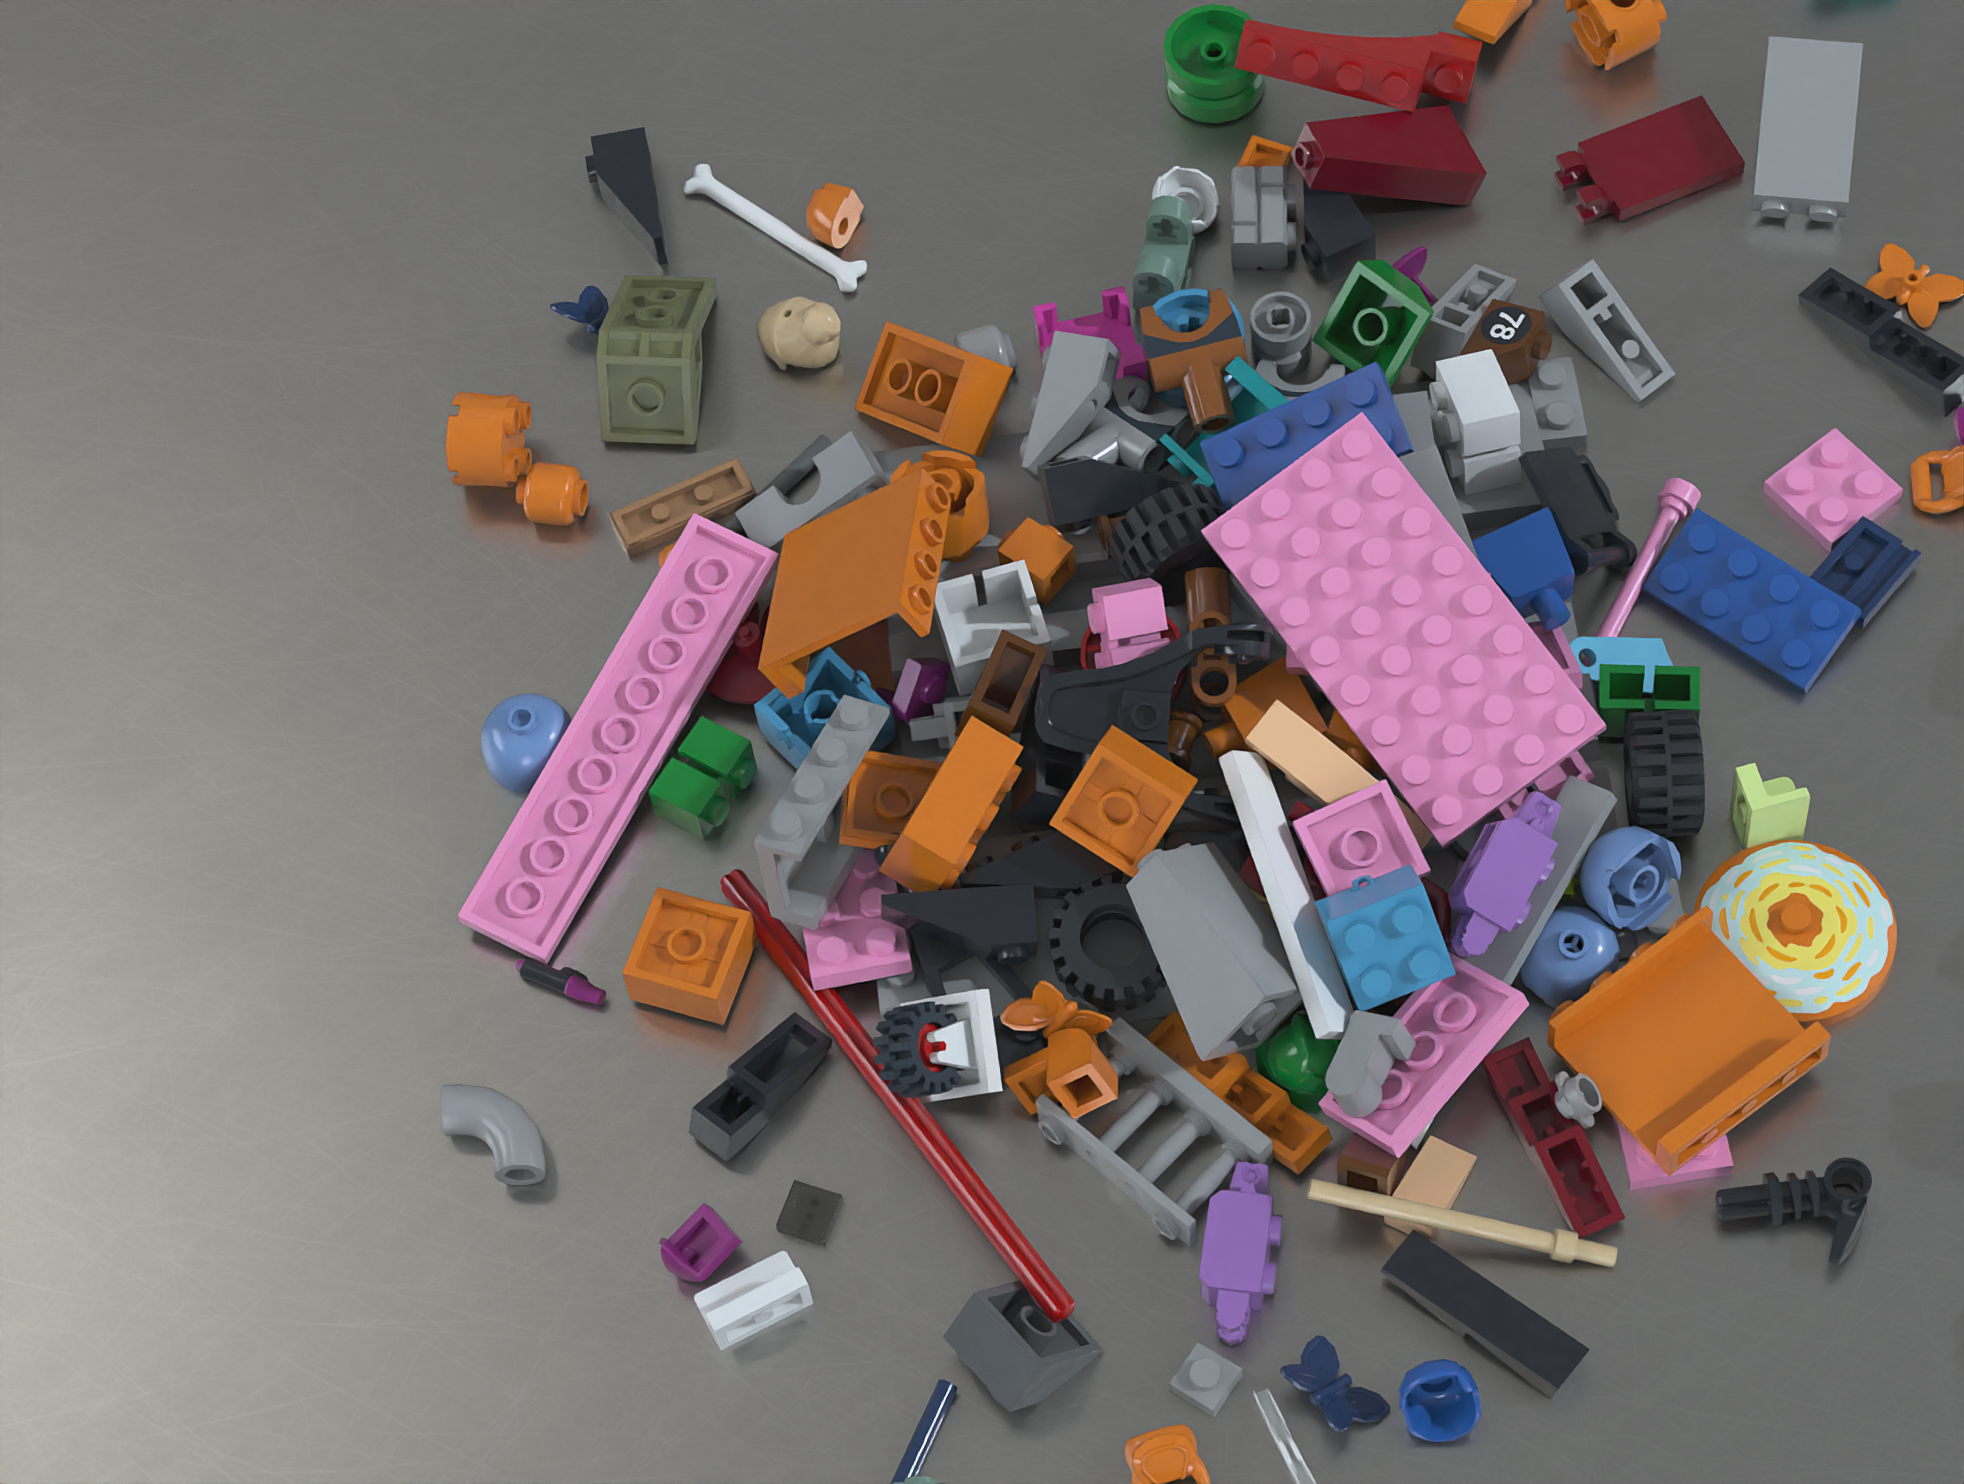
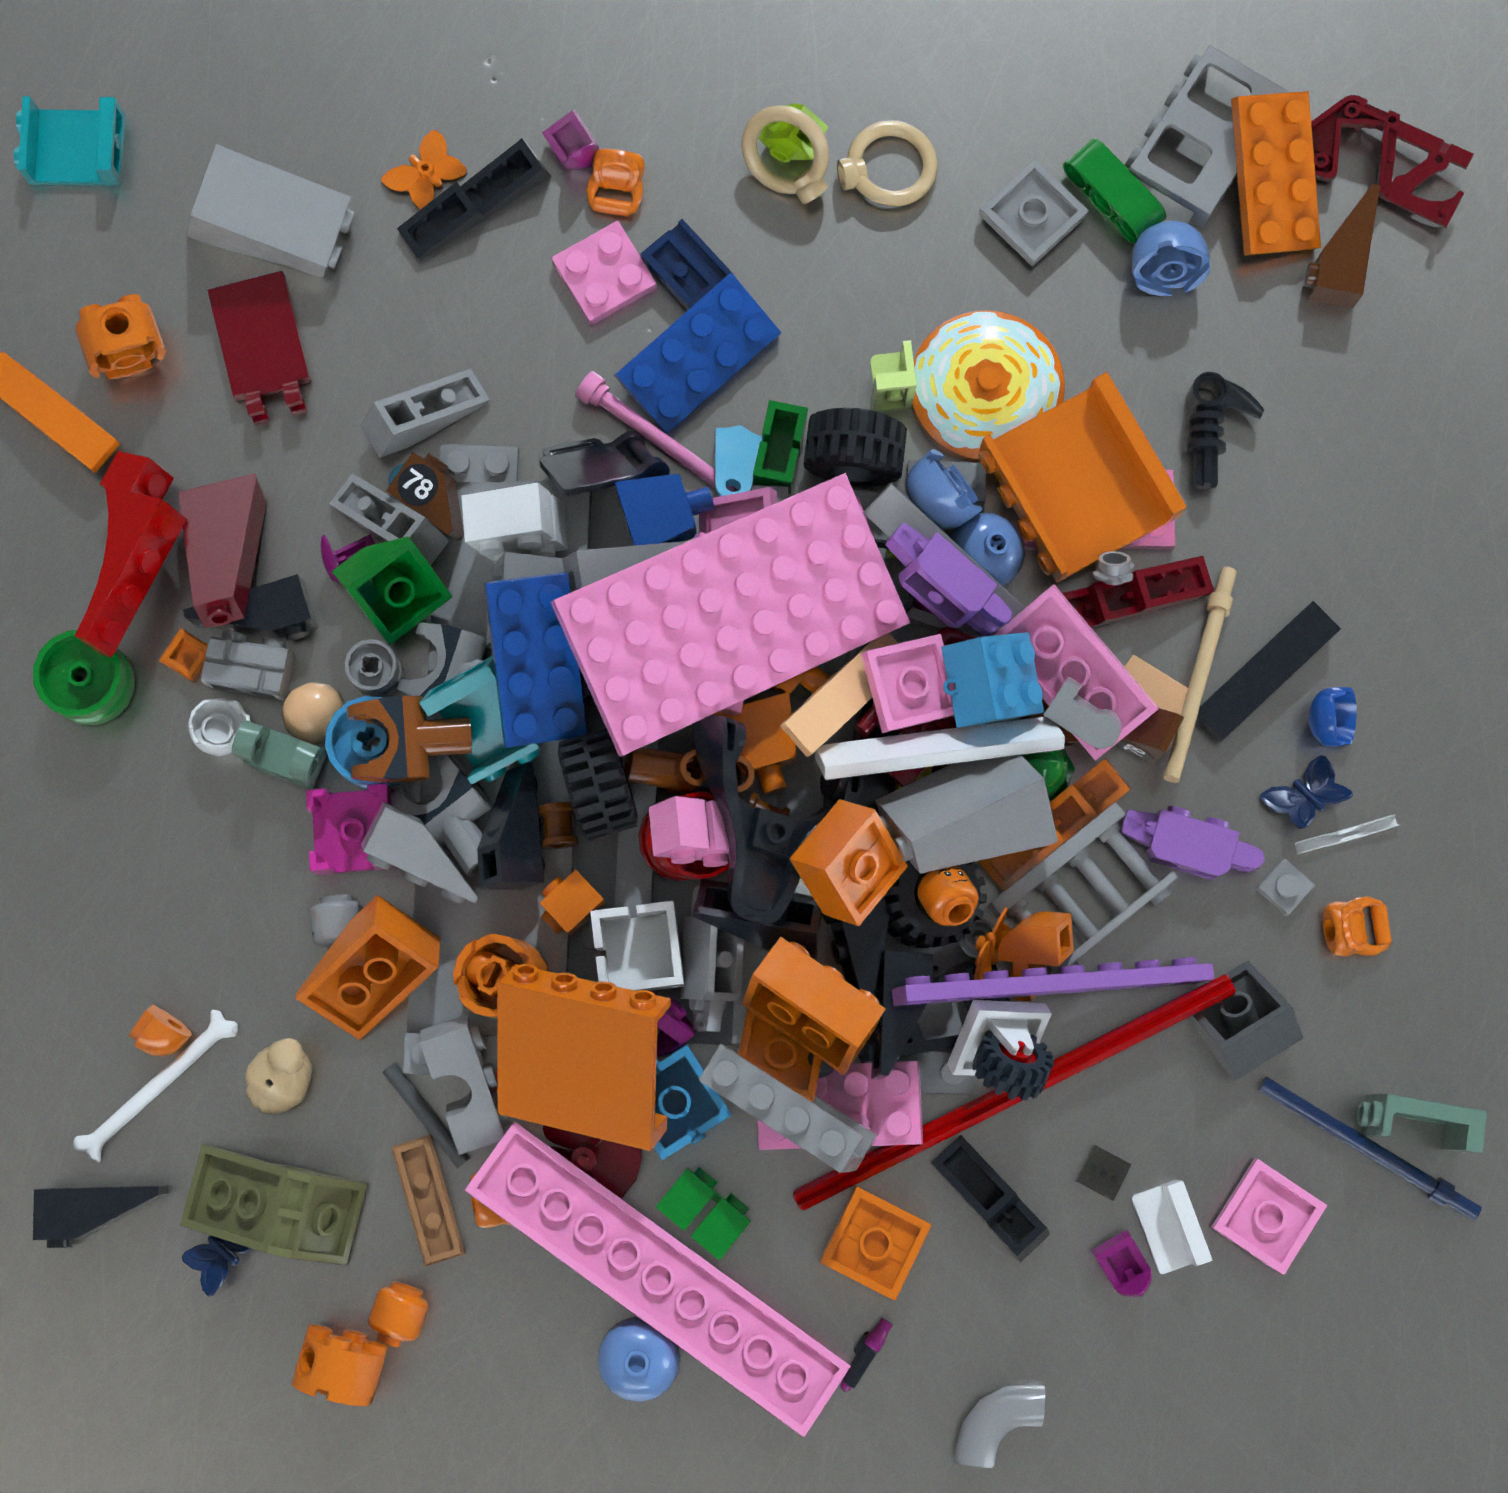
camera: 90 degrees left, 20 degrees up
reddish brown slope [954,629,1048,738] -> none
none -> light nougat hair [281,682,344,744]
none -> medium lavender plate [892,957,1214,1006]
none -> orange head [917,866,979,926]
none -> bright pink plate [1211,1158,1327,1275]

